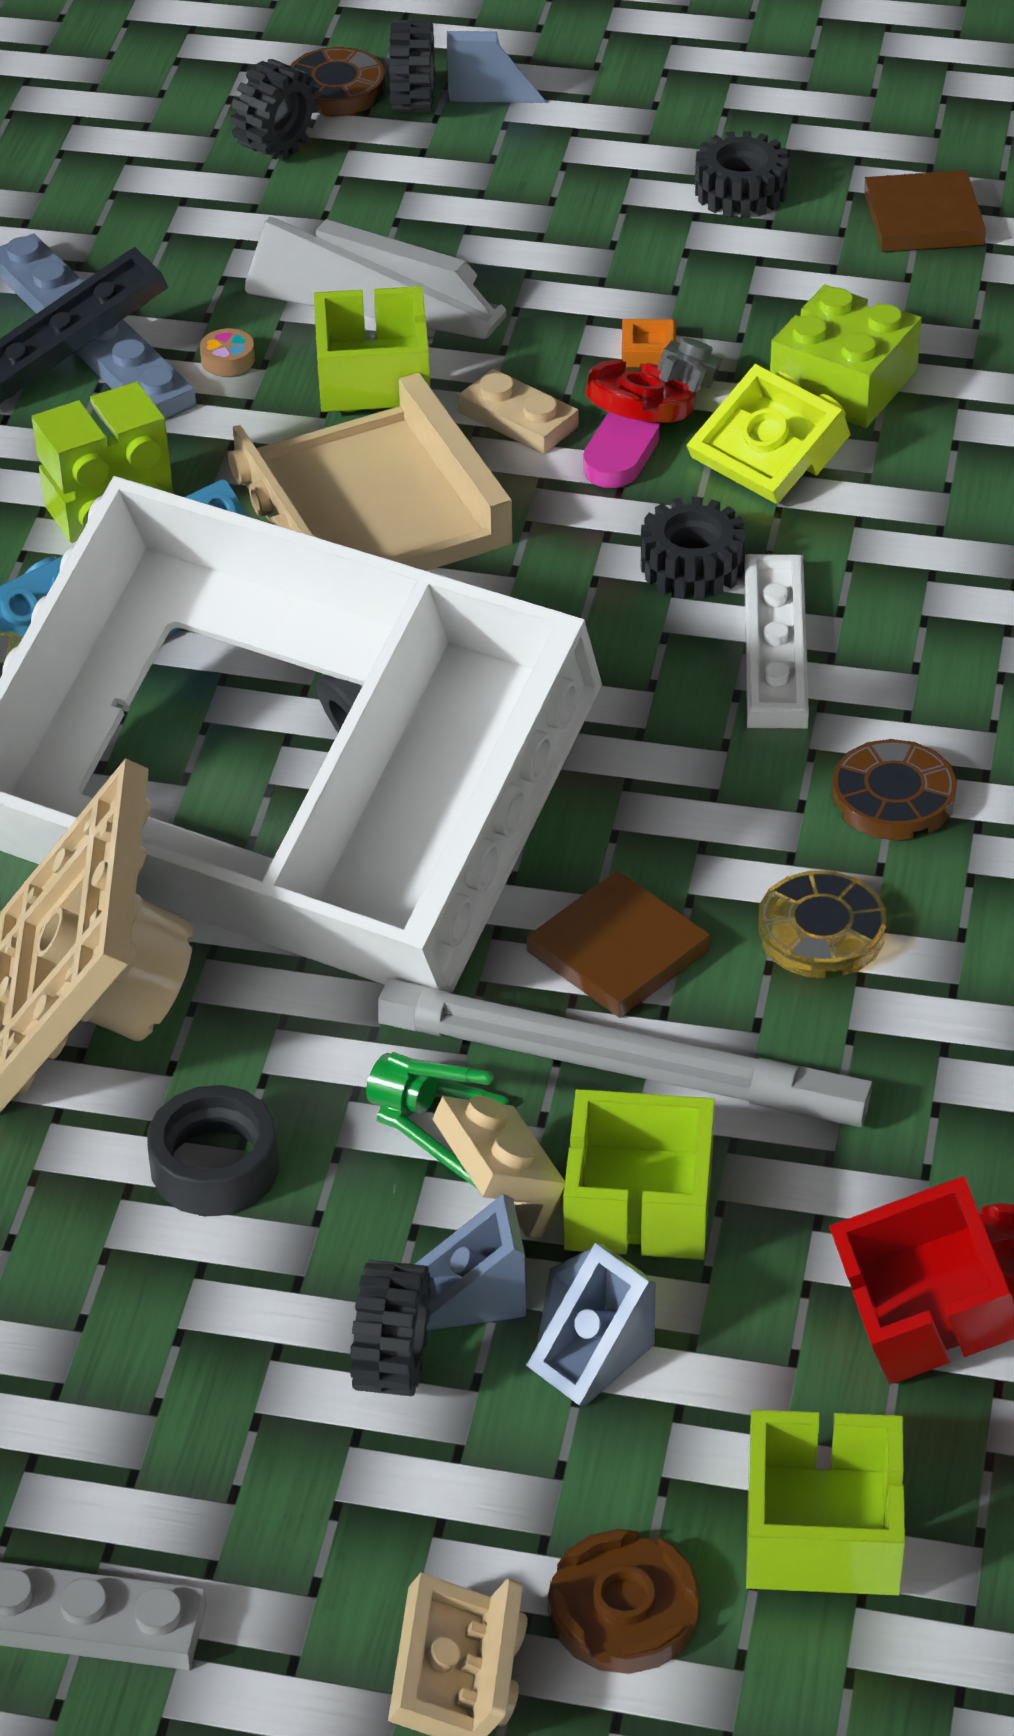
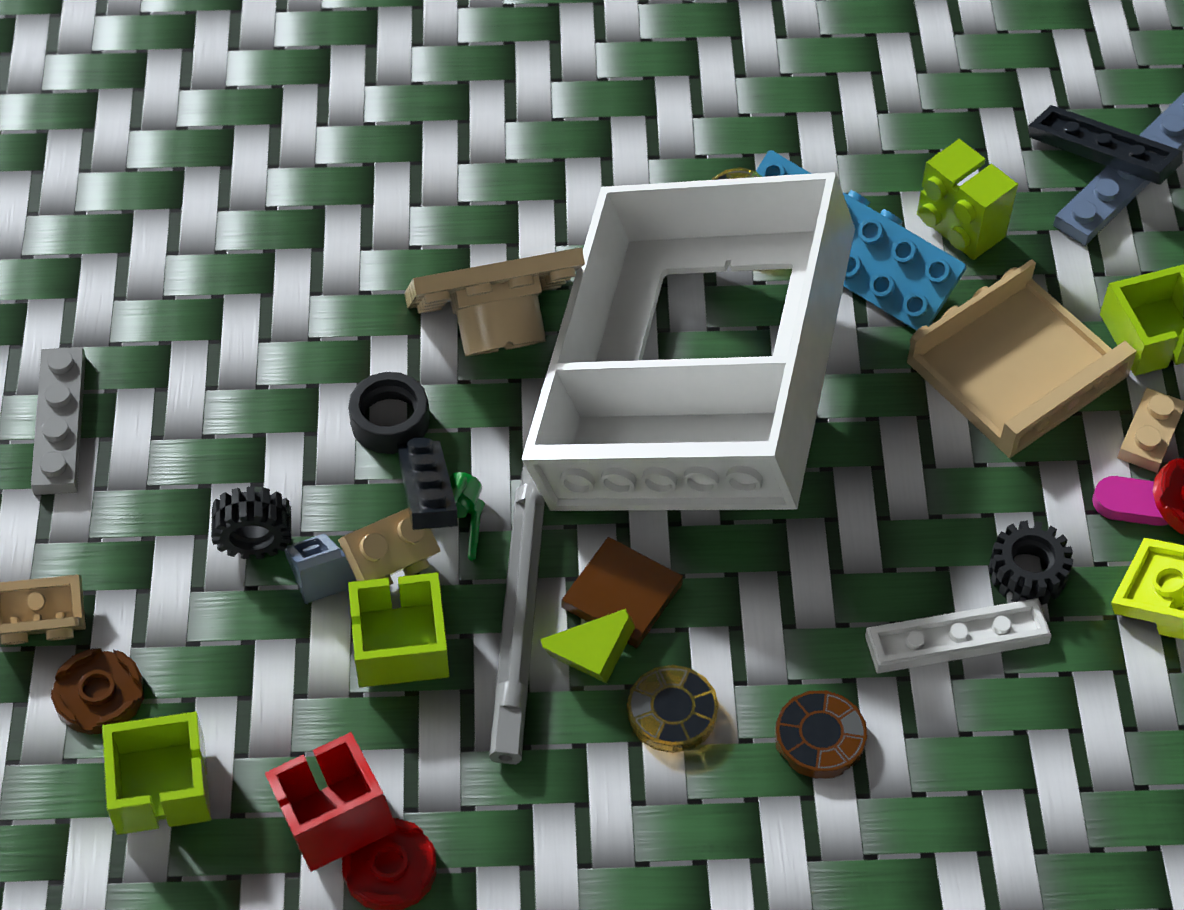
camera: 75 degrees right, 10 degrees up
medium nougat tile [200,328,255,377] -> none
sand blue slope [526,1243,656,1405] -> none
none -> black plate [398,438,458,530]
none -> lime slope [540,609,635,683]

